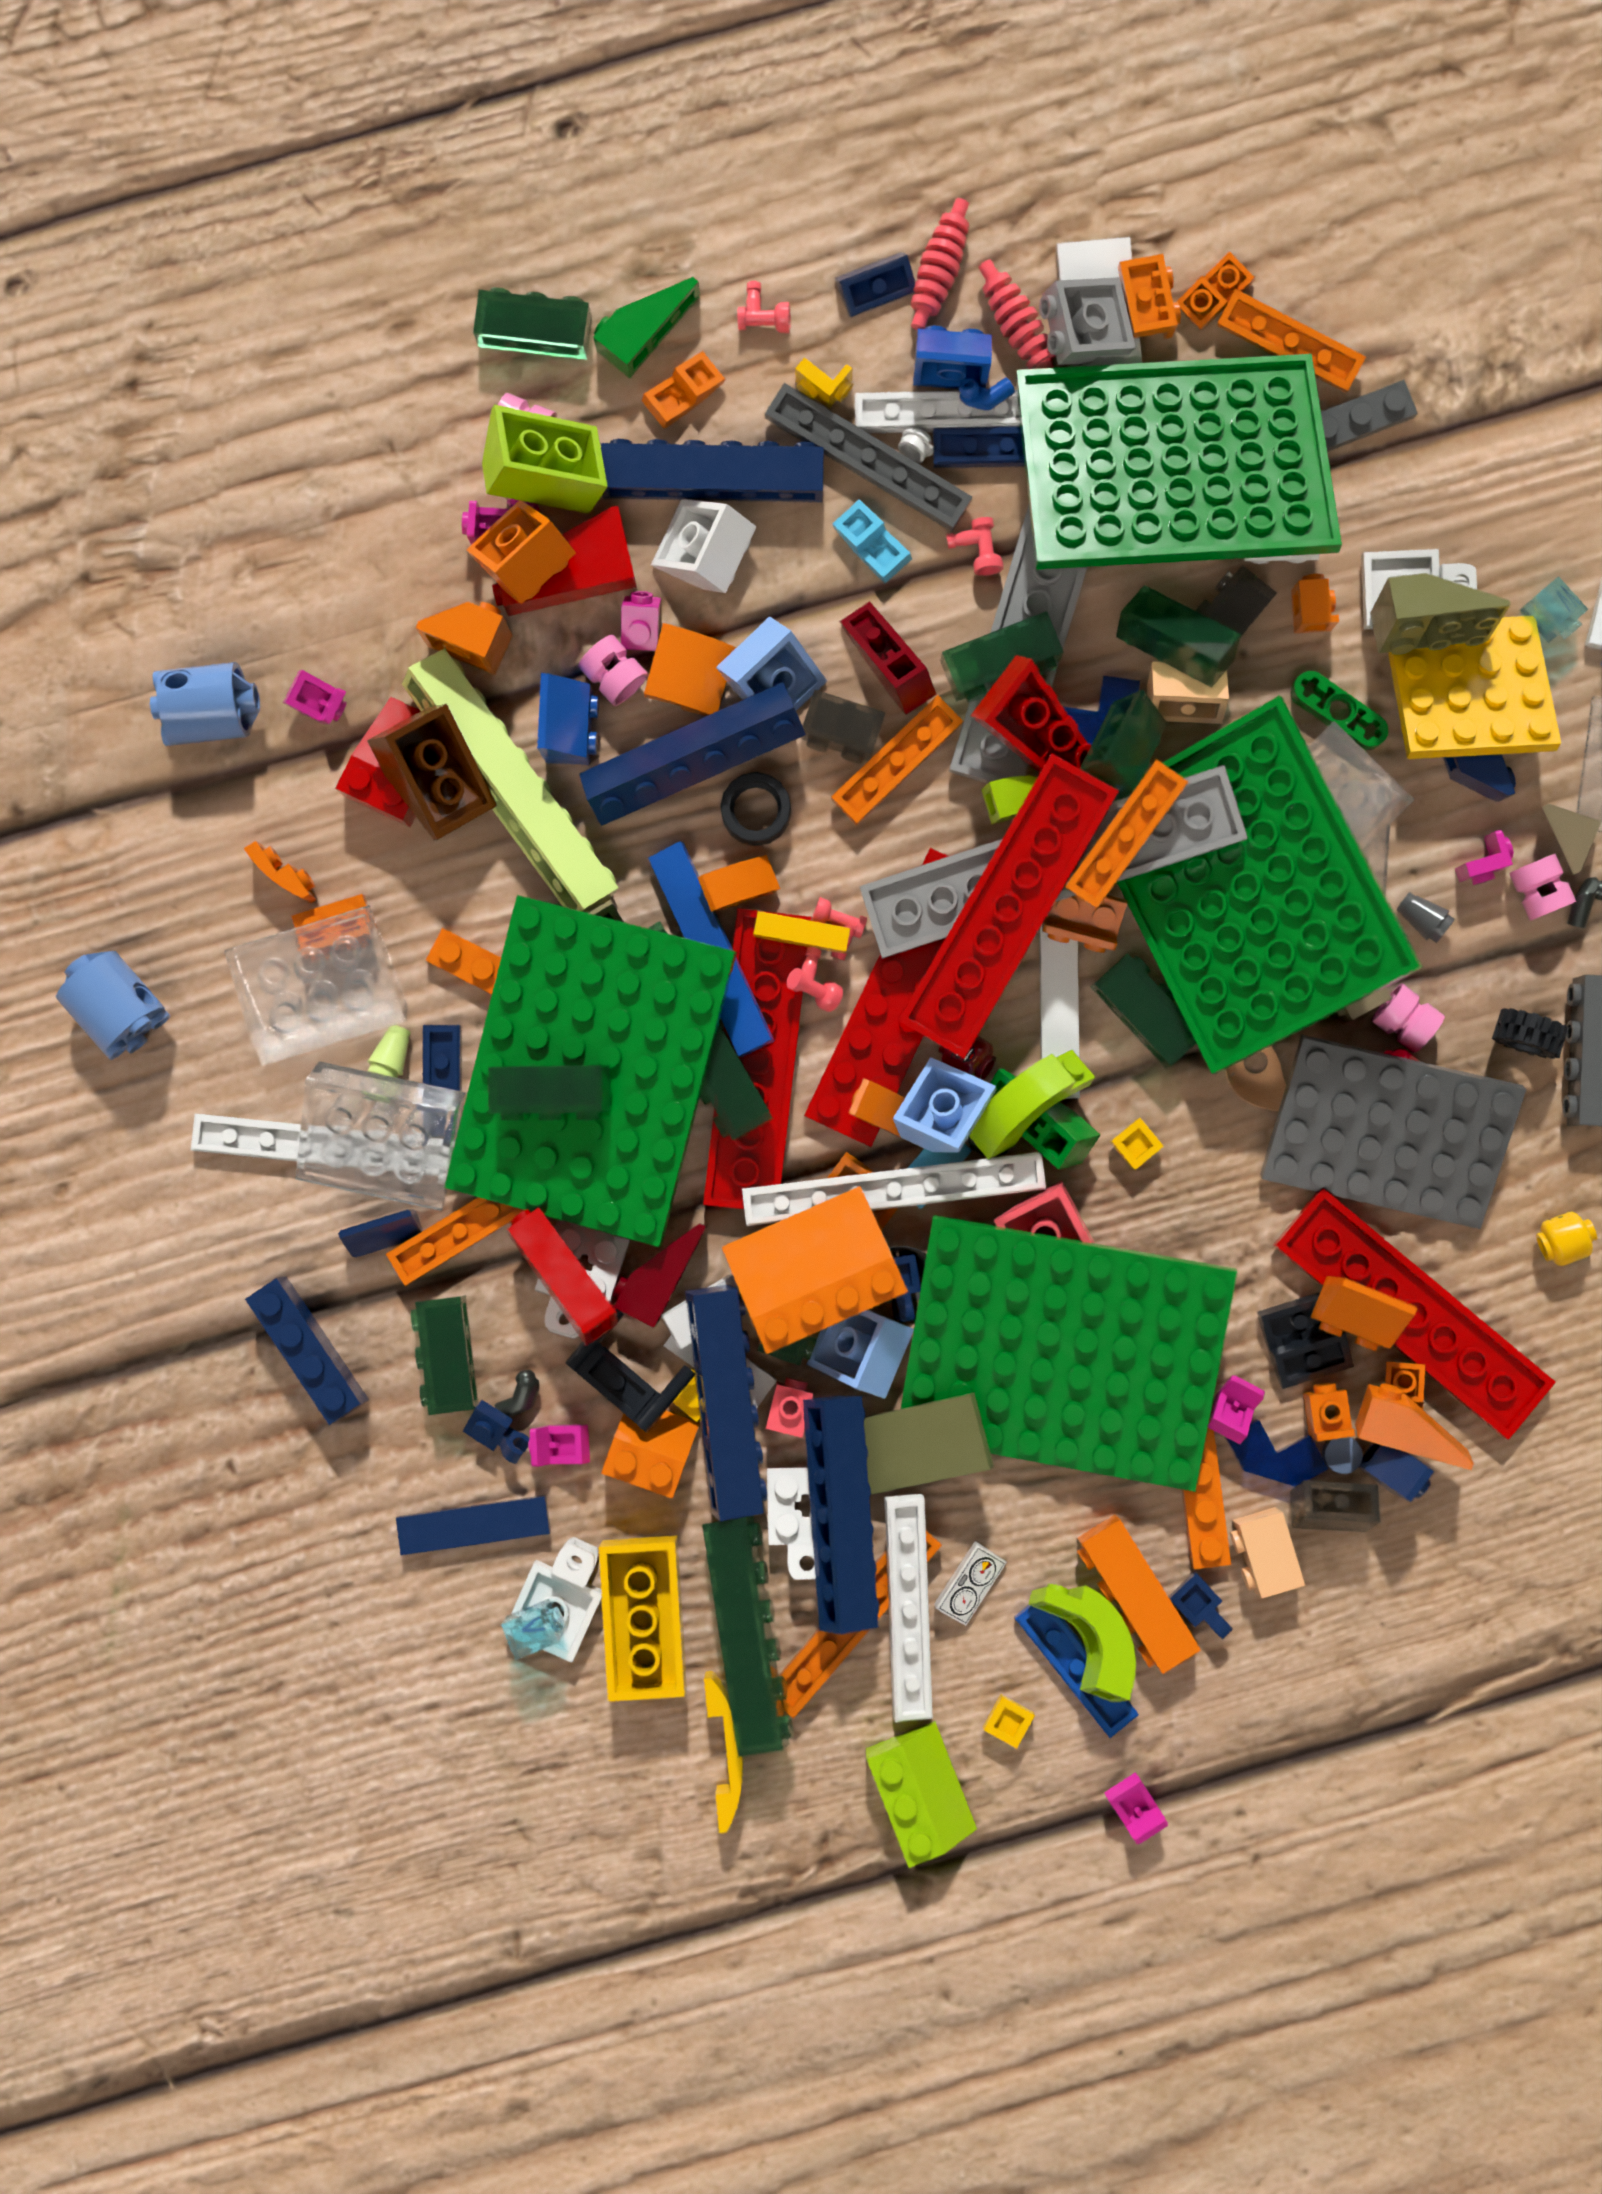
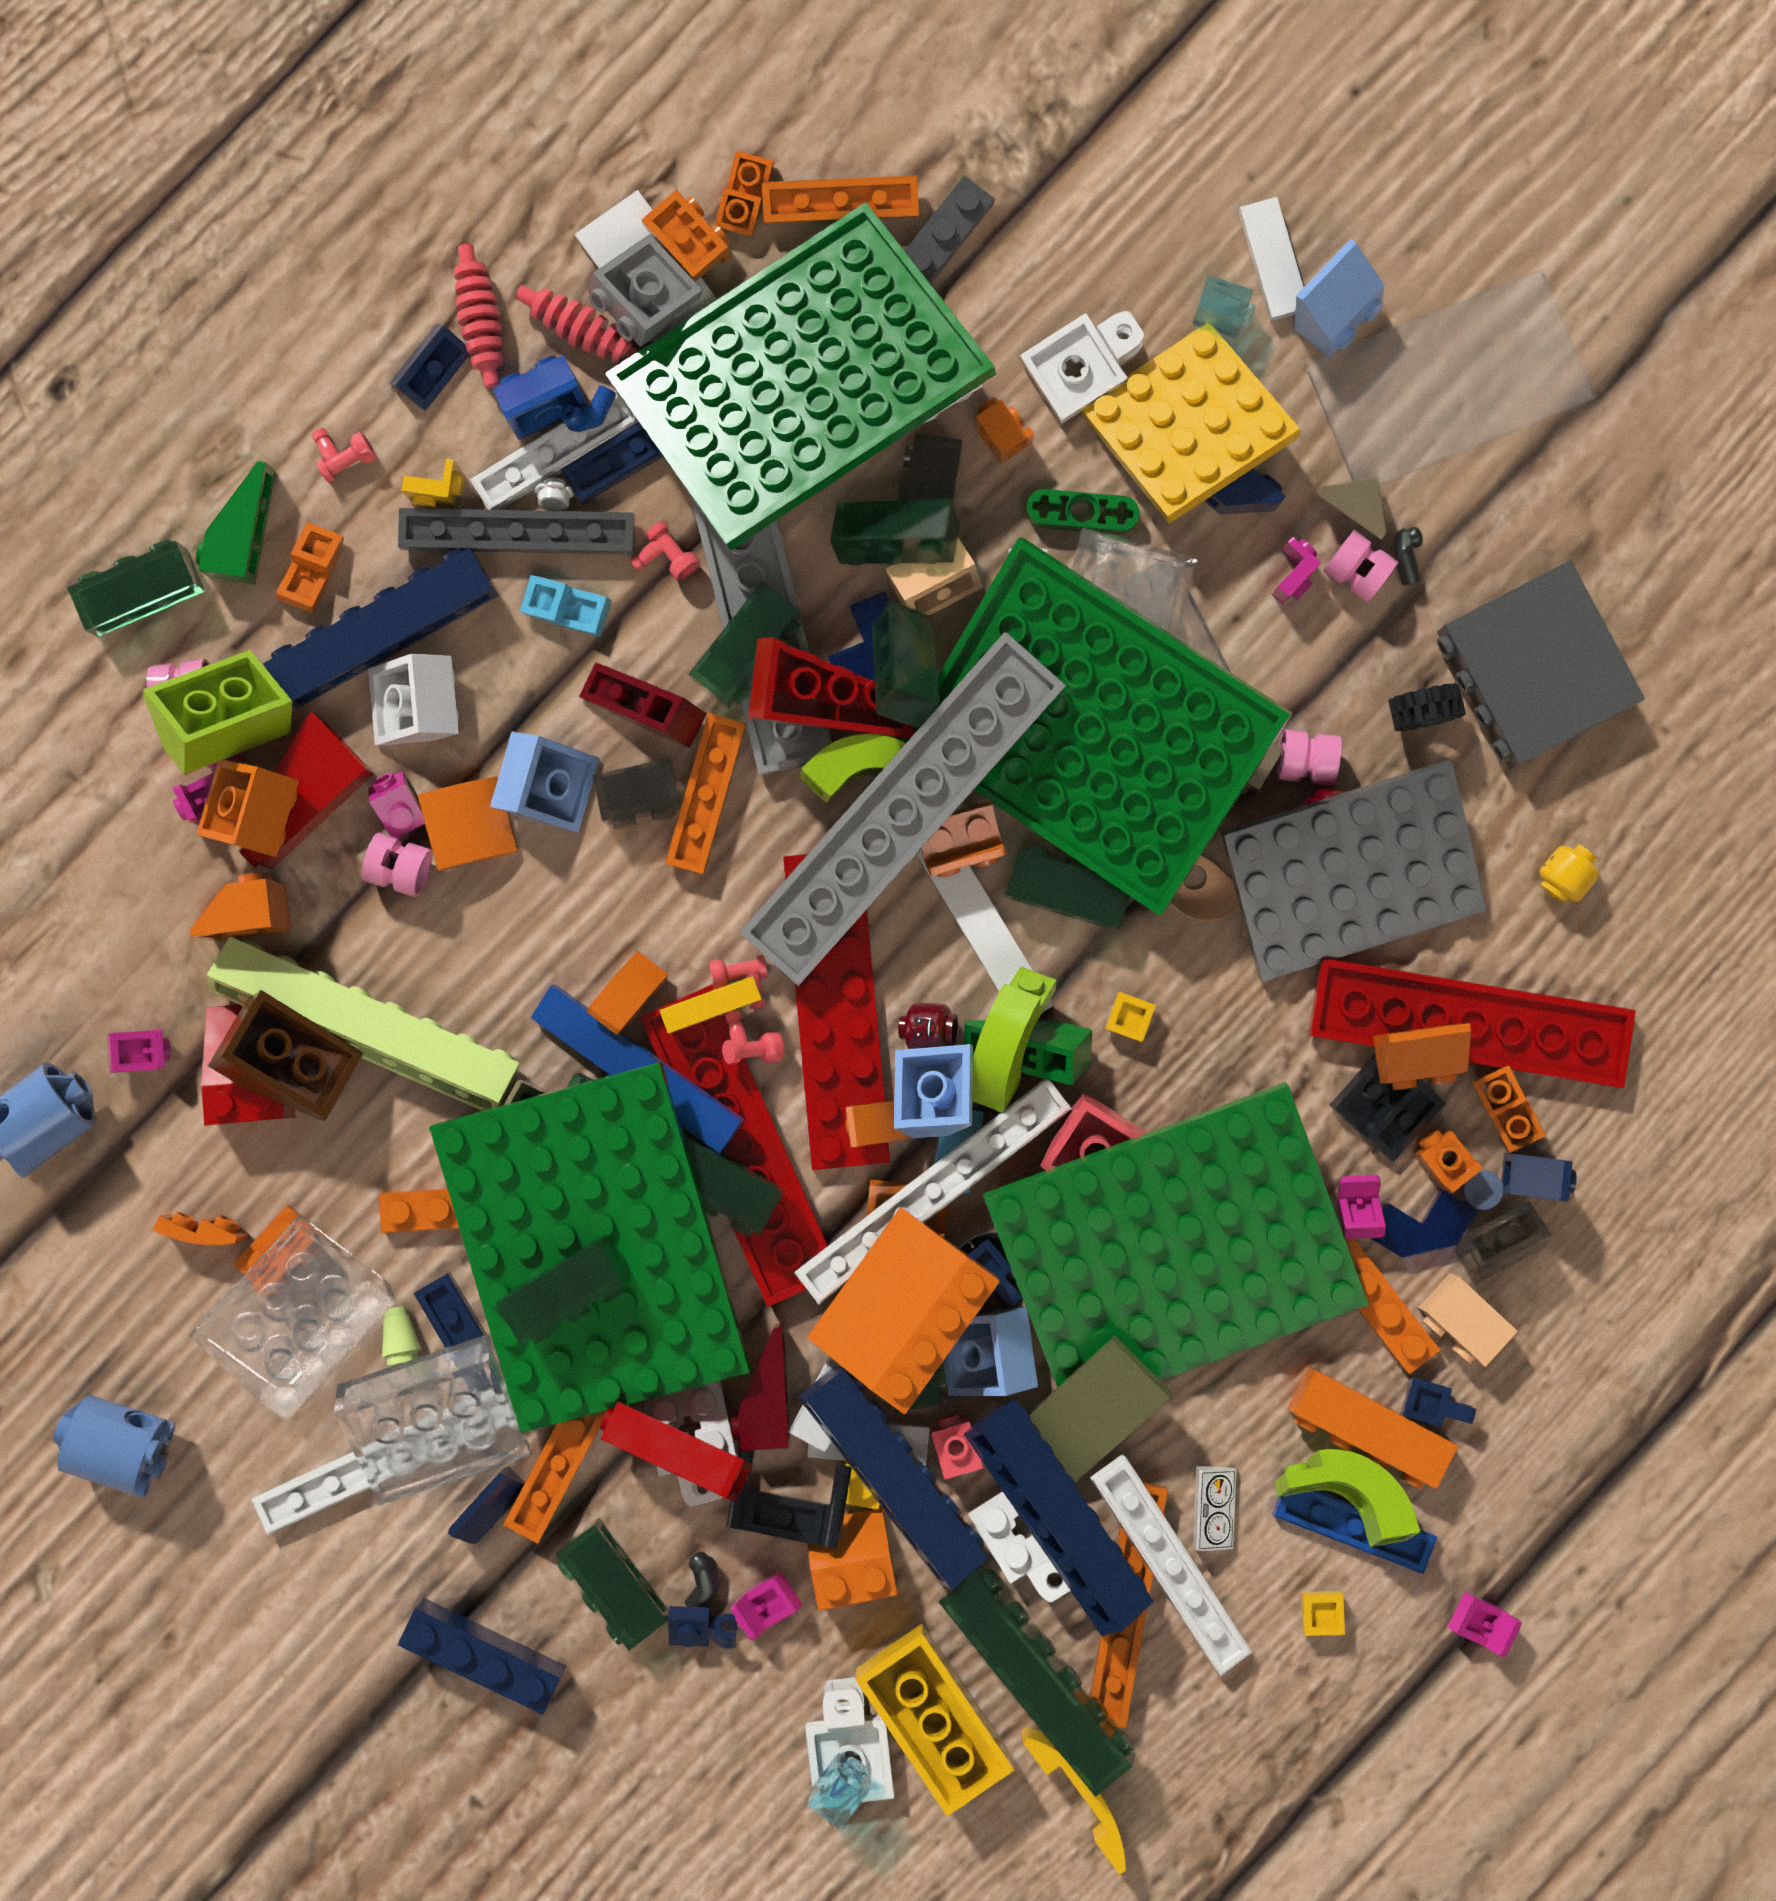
camera: 25 degrees left, 0 degrees up
dark blue tile [396,1495,551,1555] -> none
blue slope [537,673,599,765] -> none
dark blue brick [579,682,806,826] -> none
black tyre [720,772,791,846] -> none
lime slope [865,1721,977,1868] -> none
red plate [898,753,1119,1059] -> none
orange plate [1065,760,1188,909] -> none
orange slope [1355,1384,1474,1471] -> none
olive slope [1370,573,1511,655] -> none
dark grey cone [1396,892,1455,943] -> none

